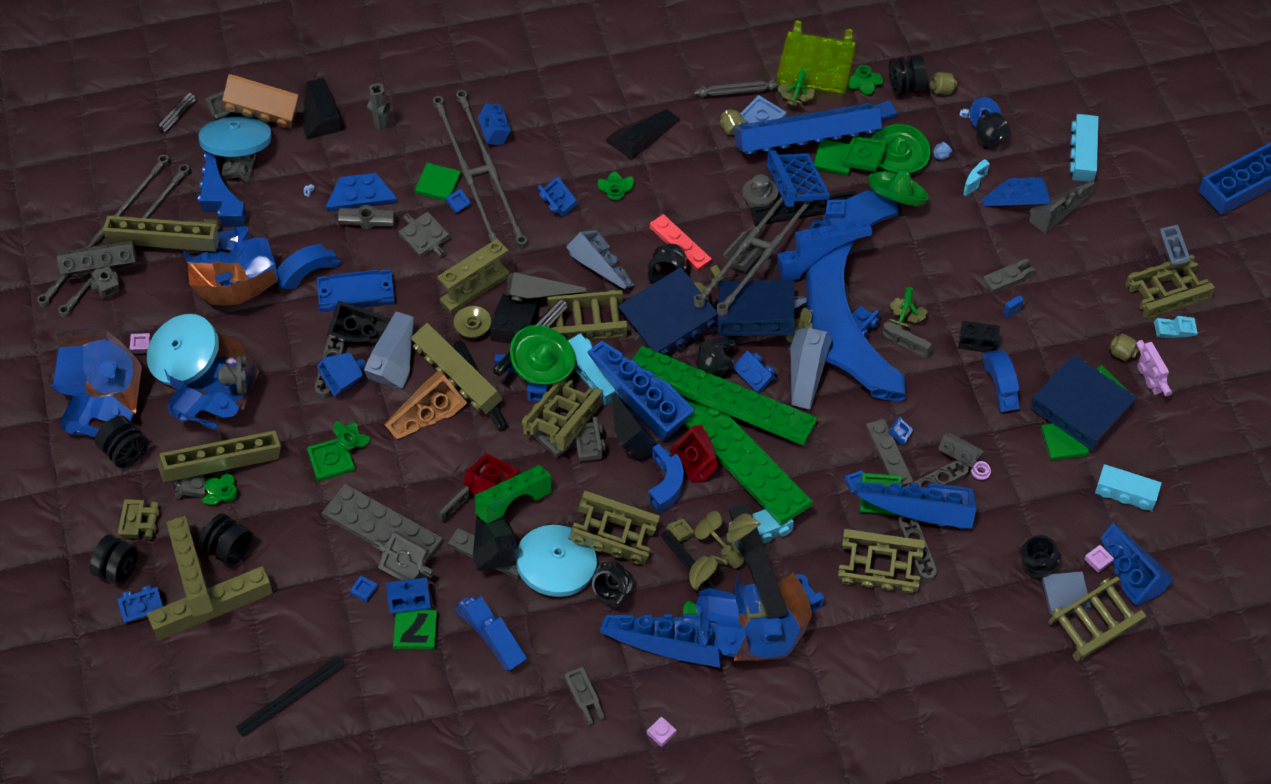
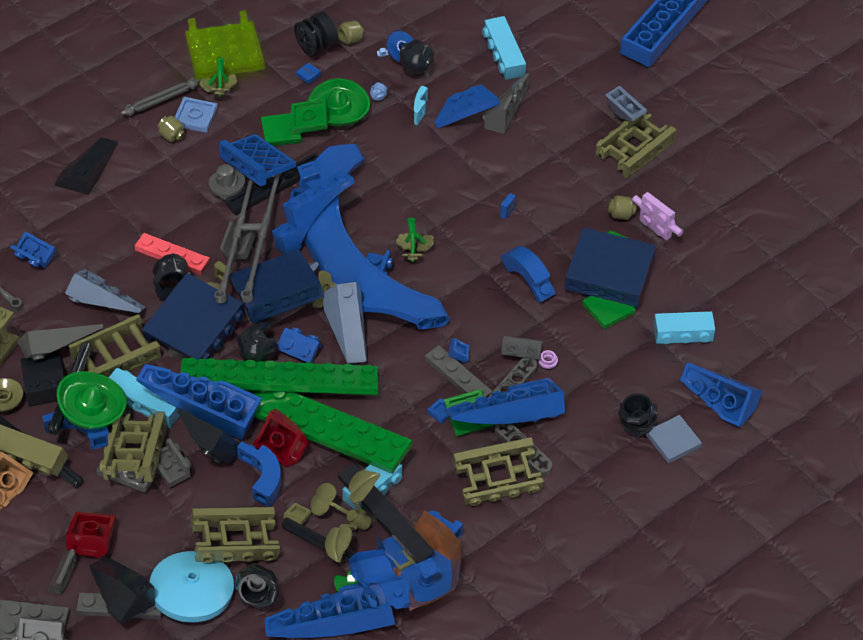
camera: 25 degrees left, 5 degrees down
green arch [475,465,551,524] -> none
green plate [598,171,634,200] -> none
blue brick [733,103,882,154] -> none
green plate [849,65,883,95] -> none
green hat [868,169,929,207] -> none
dark grey hinge [882,321,932,359] -> none
black brick [958,321,1000,352] -> none
dark grey hinge [982,259,1036,294] -> none
olive fence [1048,576,1146,662] -> none
lavender plate [1084,545,1114,573] -> none
medium azure slope [1154,316,1198,338] -> none

